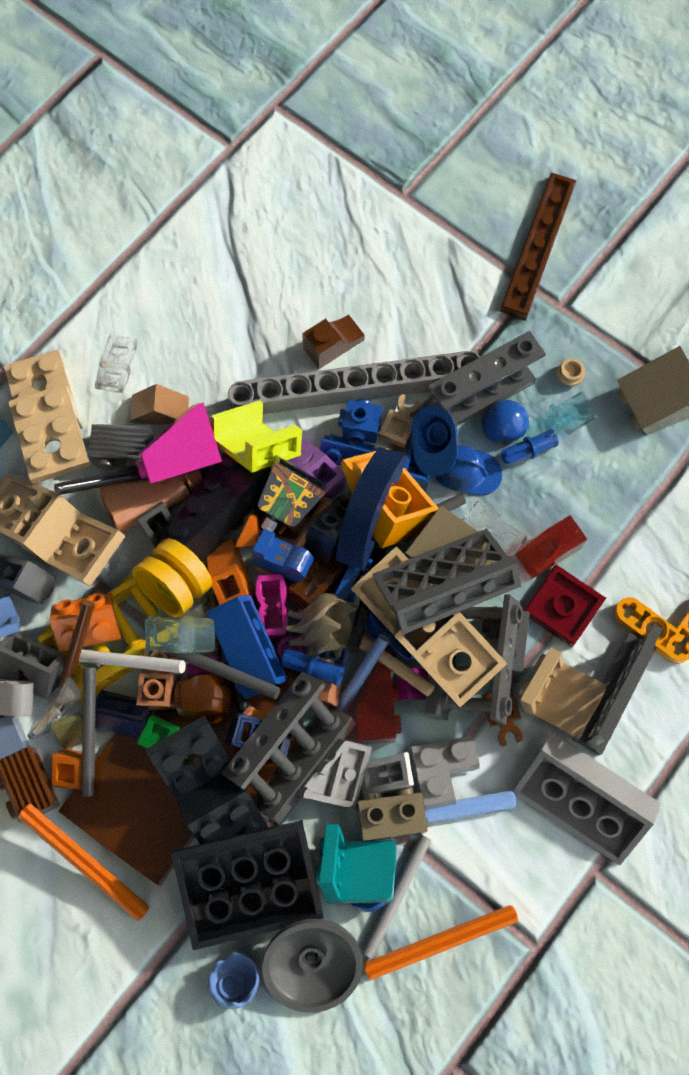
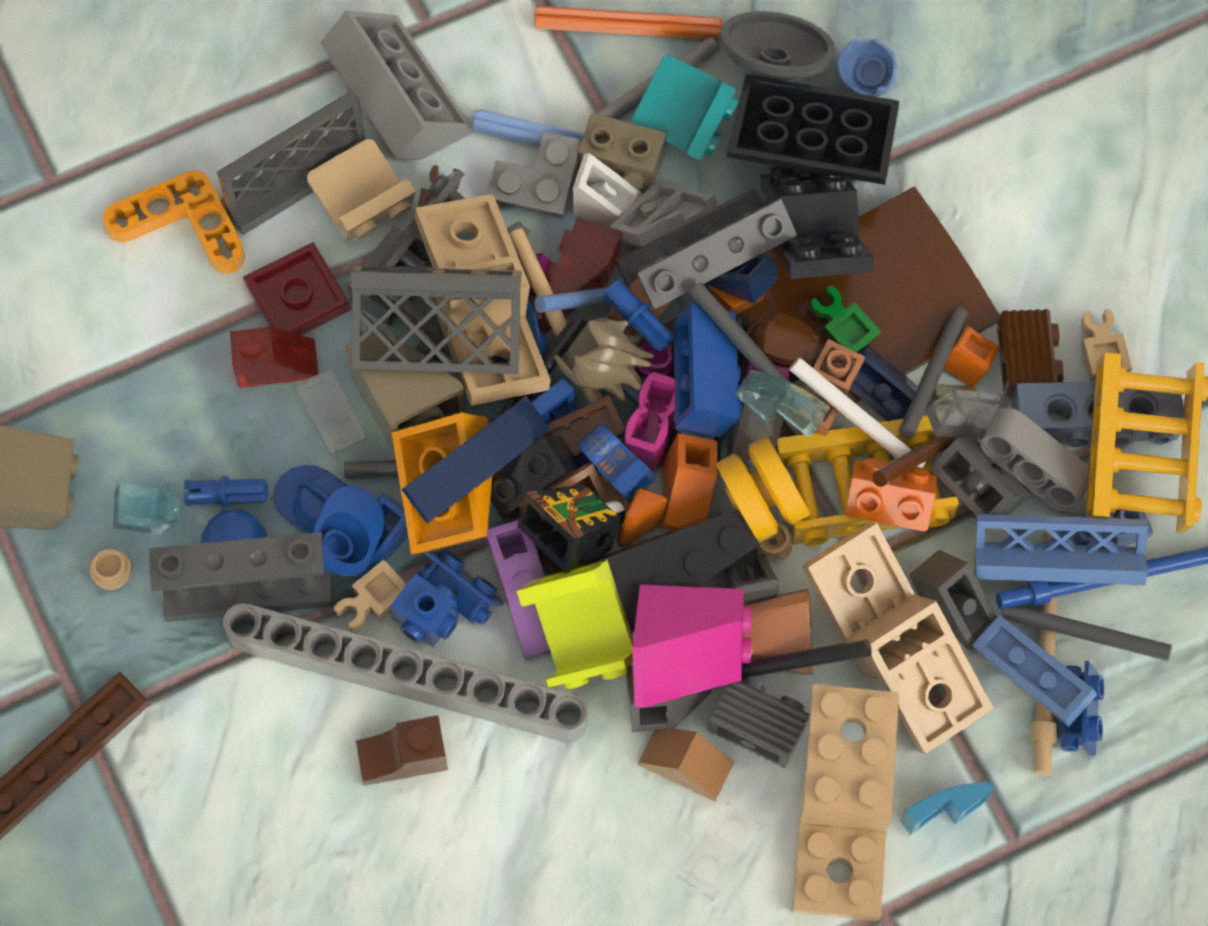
camera: 155 degrees left, 5 degrees down
orange axle [18,804,149,921] -> none

